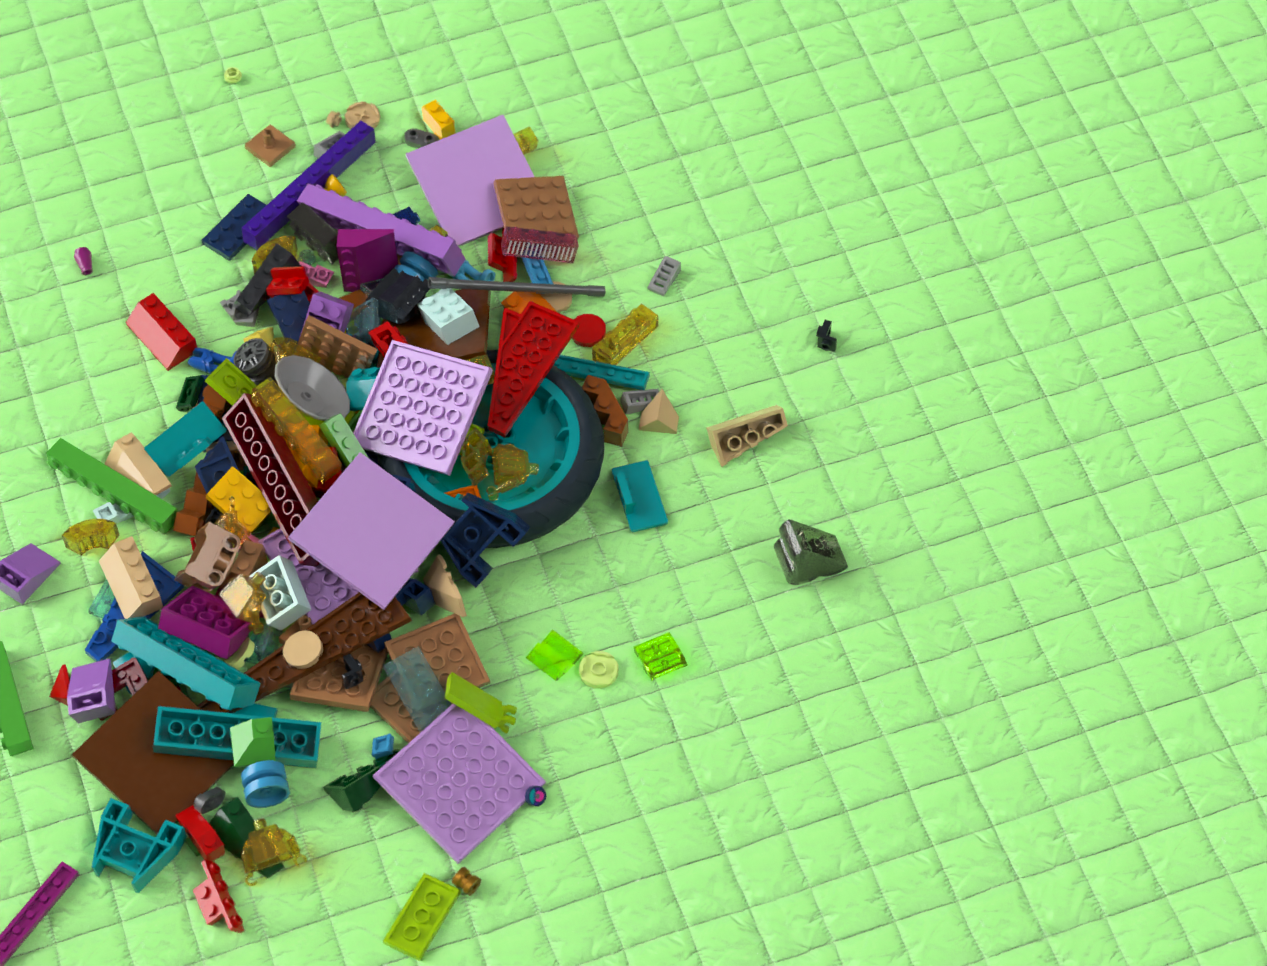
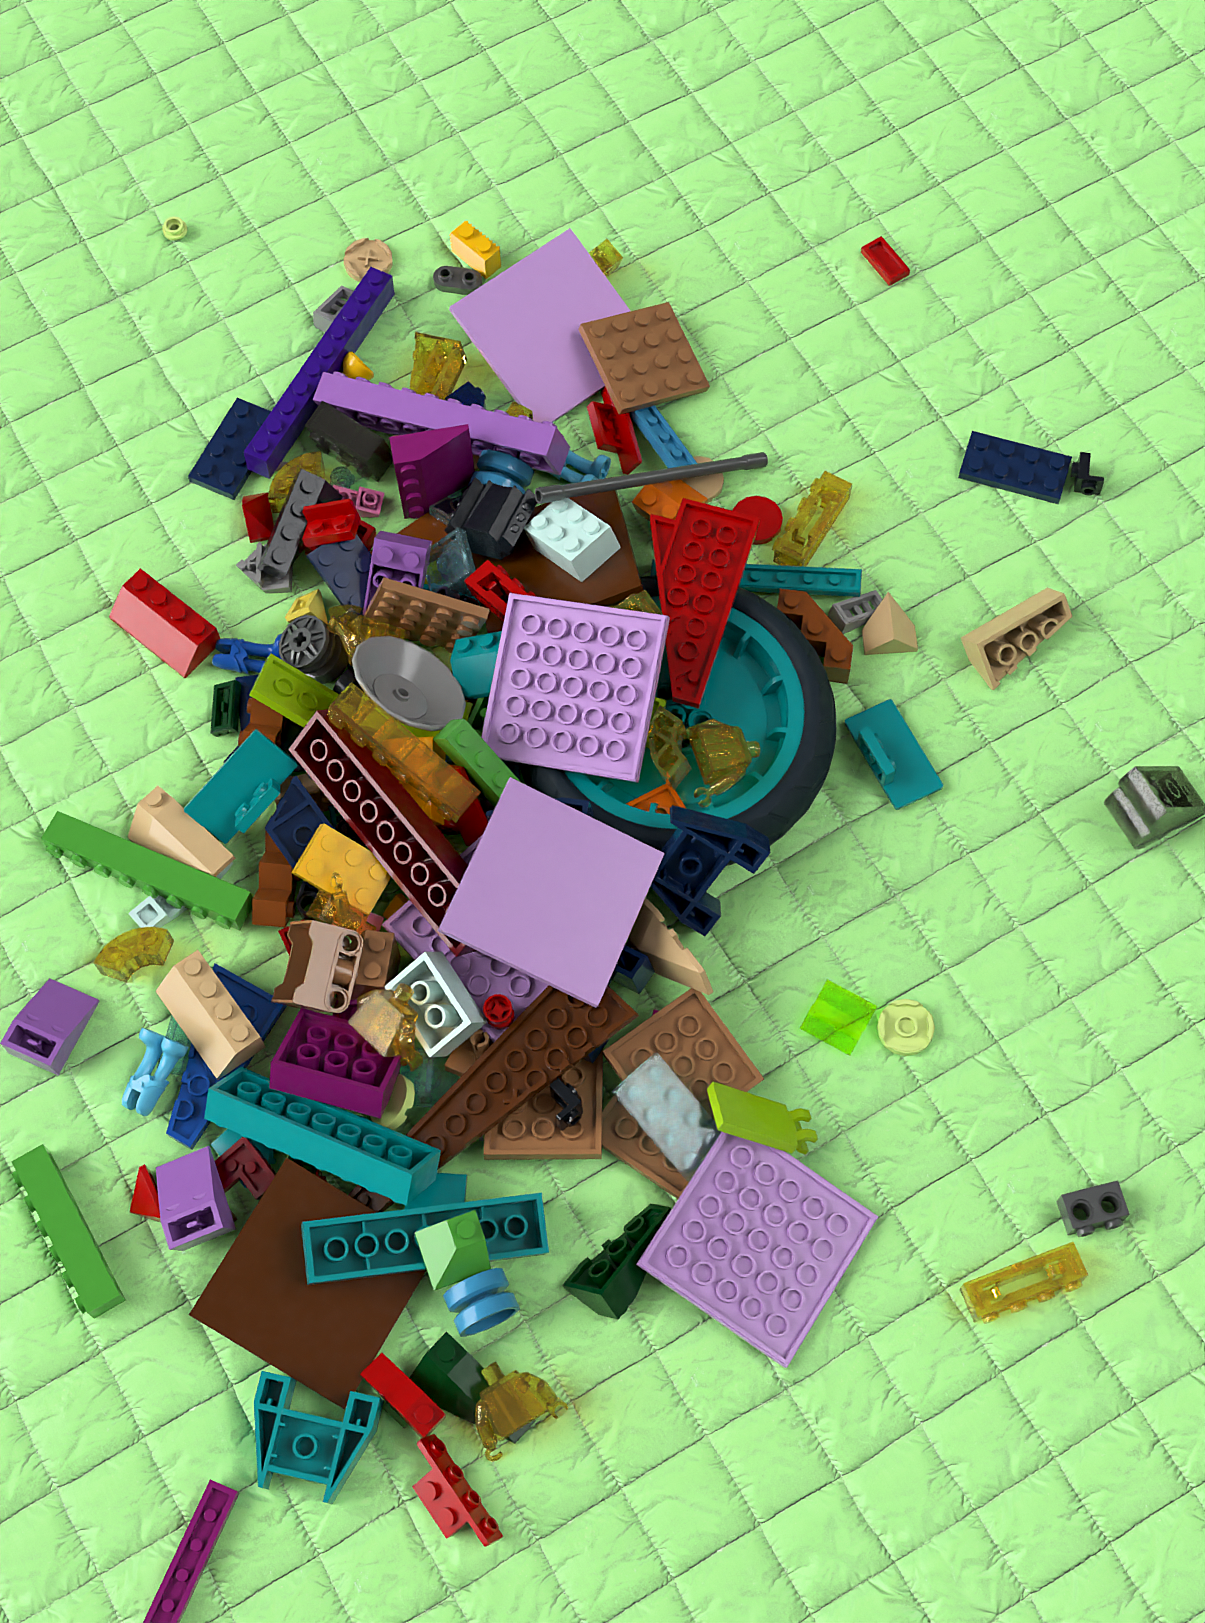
camera: 10 degrees left, 10 degrees up
magenta cone [73,247,93,275] -> none
flat silver plate [194,787,225,814] -> none
medium nougat tile [245,124,296,167] -> none
tan tile [283,630,323,669] -> none
tan plate [326,111,342,128] -> none
dark azure tile [372,734,394,759] -> none
lime tile [383,873,461,961] -> none
pearl gold wheel [452,867,481,896] -> none
clear pink brick [501,226,579,263] -> none
tile [525,785,546,807] -> none
clear neon green slope [634,632,688,680] -> none
light grey slope [648,256,681,296] -> none
none -> medium azure piece [122,1027,189,1116]
none -> red slope [242,492,274,543]
none -> clear yellow wedge [410,332,467,401]
none -> red wheel [483,994,515,1030]
none -> red tile [861,236,910,286]
none -> dark blue plate [958,431,1072,504]
none -> clear yellow brick [960,1242,1088,1324]
none -> dark grey brick [1056,1180,1130,1237]

